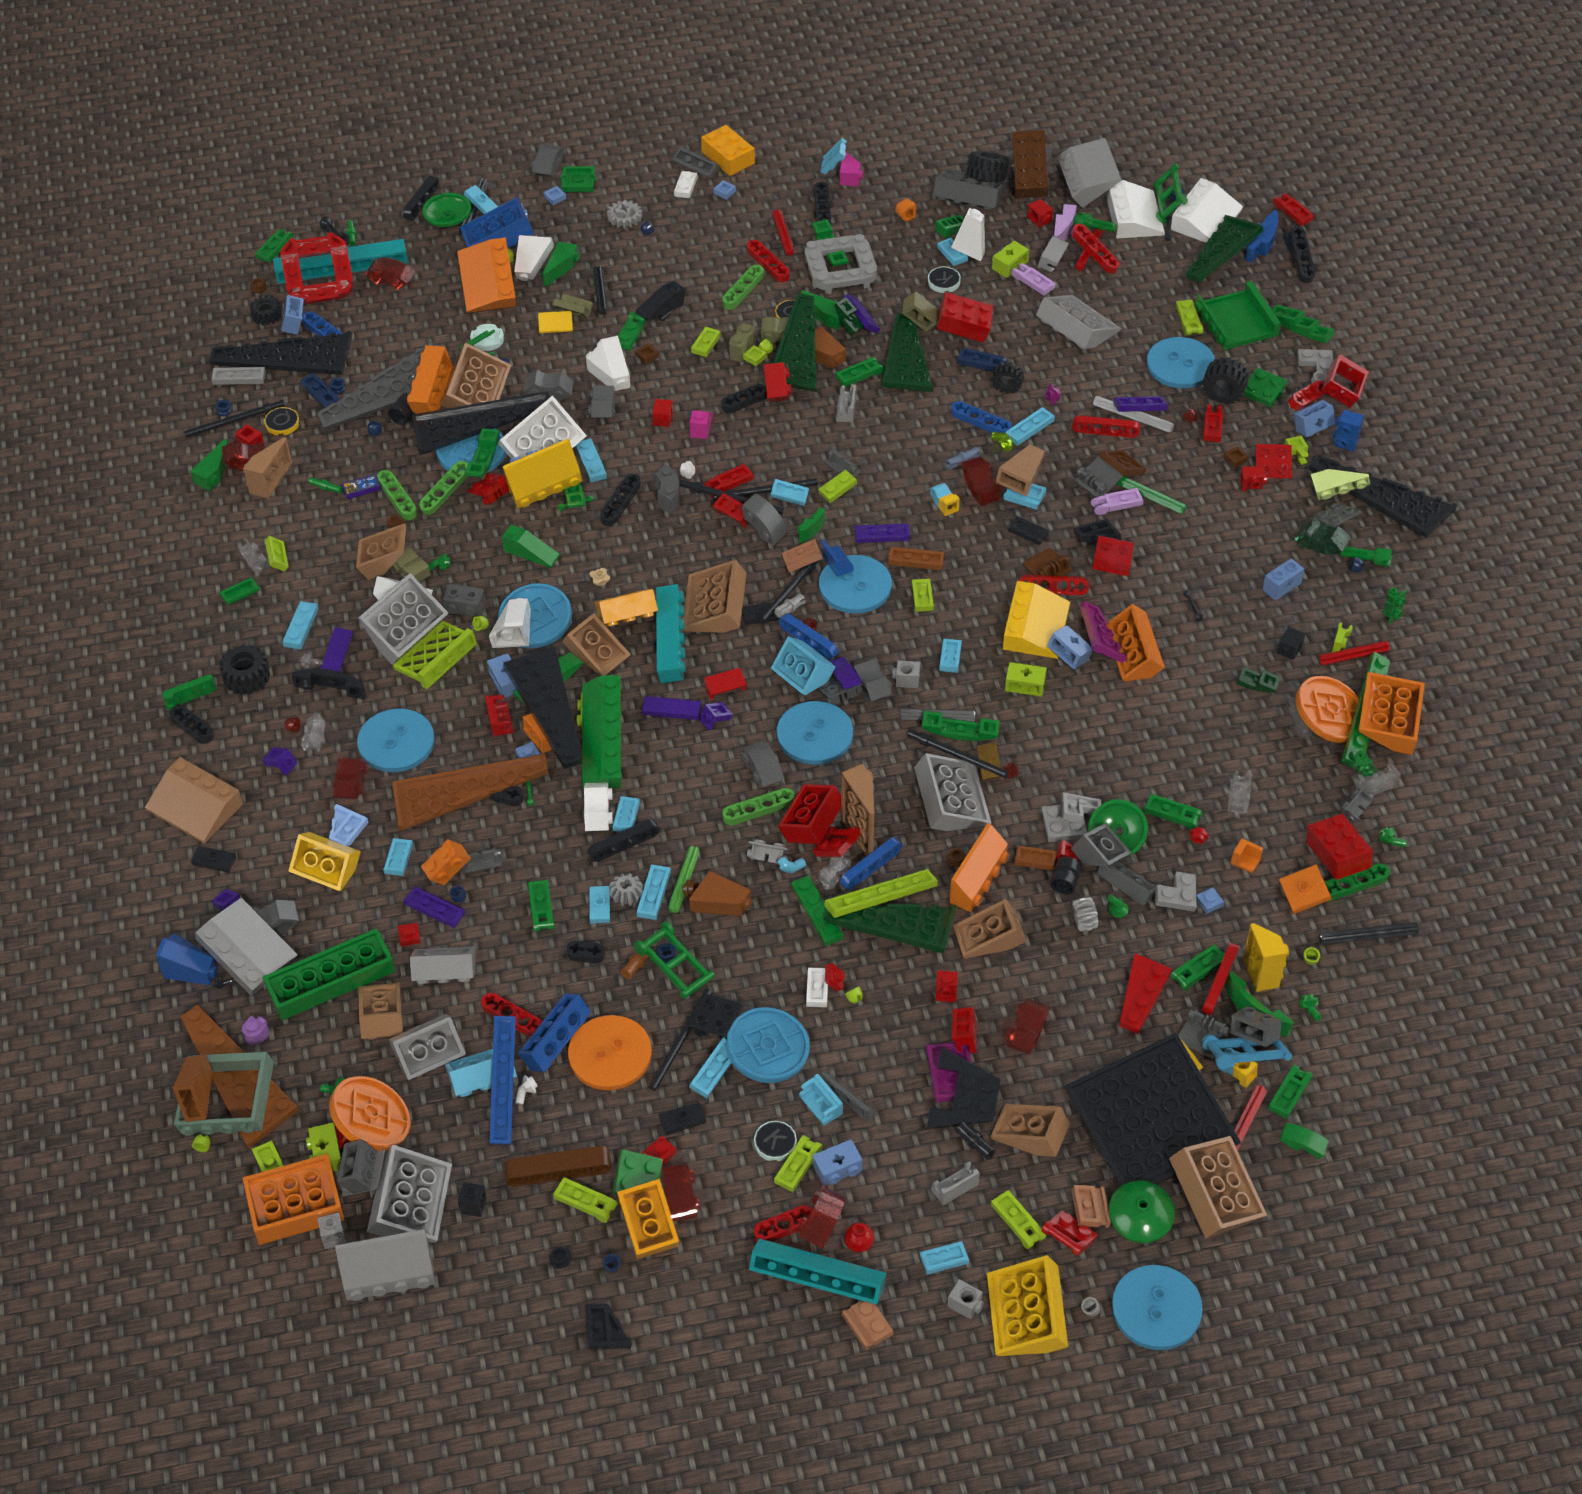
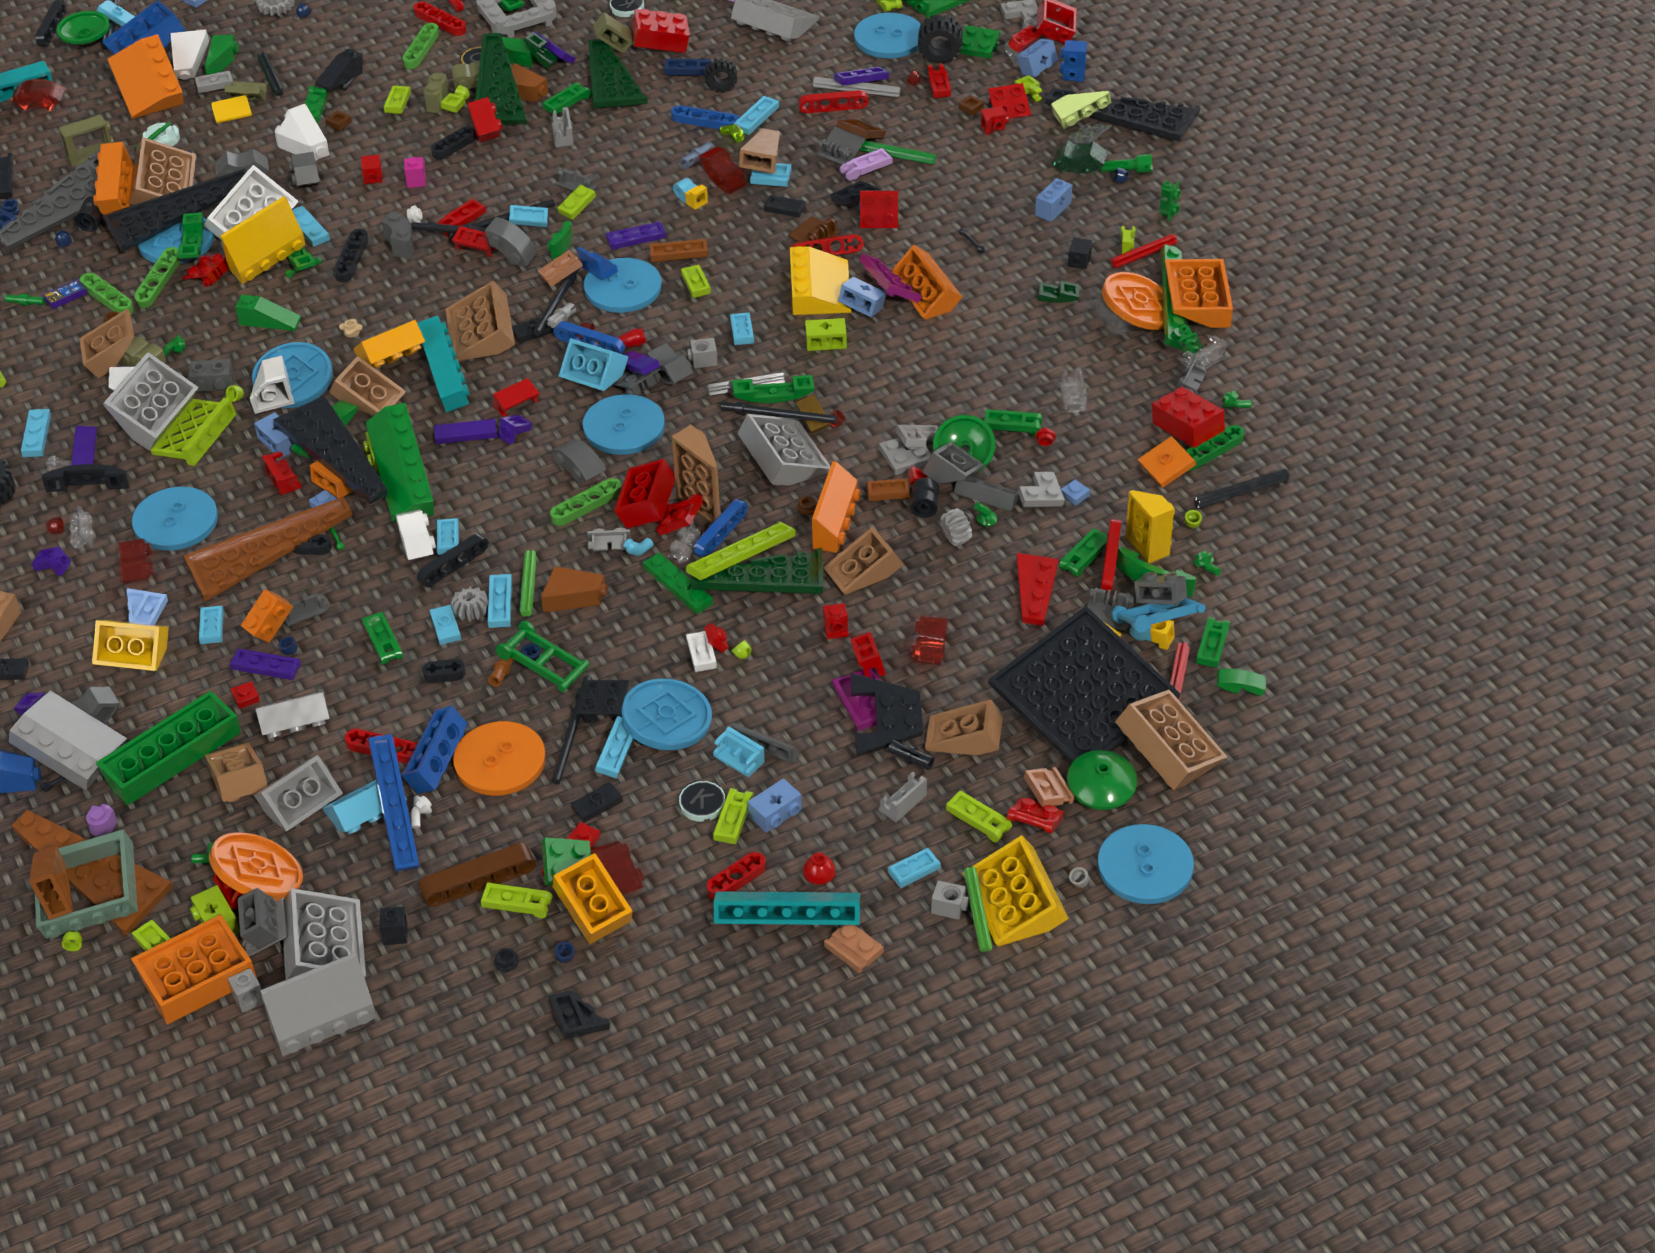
camera: 15 degrees left, 5 degrees down
reddish brown plate [683,879,699,899] -> none
clear red brick [798,1186,846,1249] -> none
magenta plate [1045,384,1061,405] -> none
orange panel [1231,838,1263,873] -> none
none -> olive window [59,115,115,167]
none -> light grey plate [195,71,233,93]
none -> red cone [617,327,647,348]
none -> bright green axle [964,866,992,952]

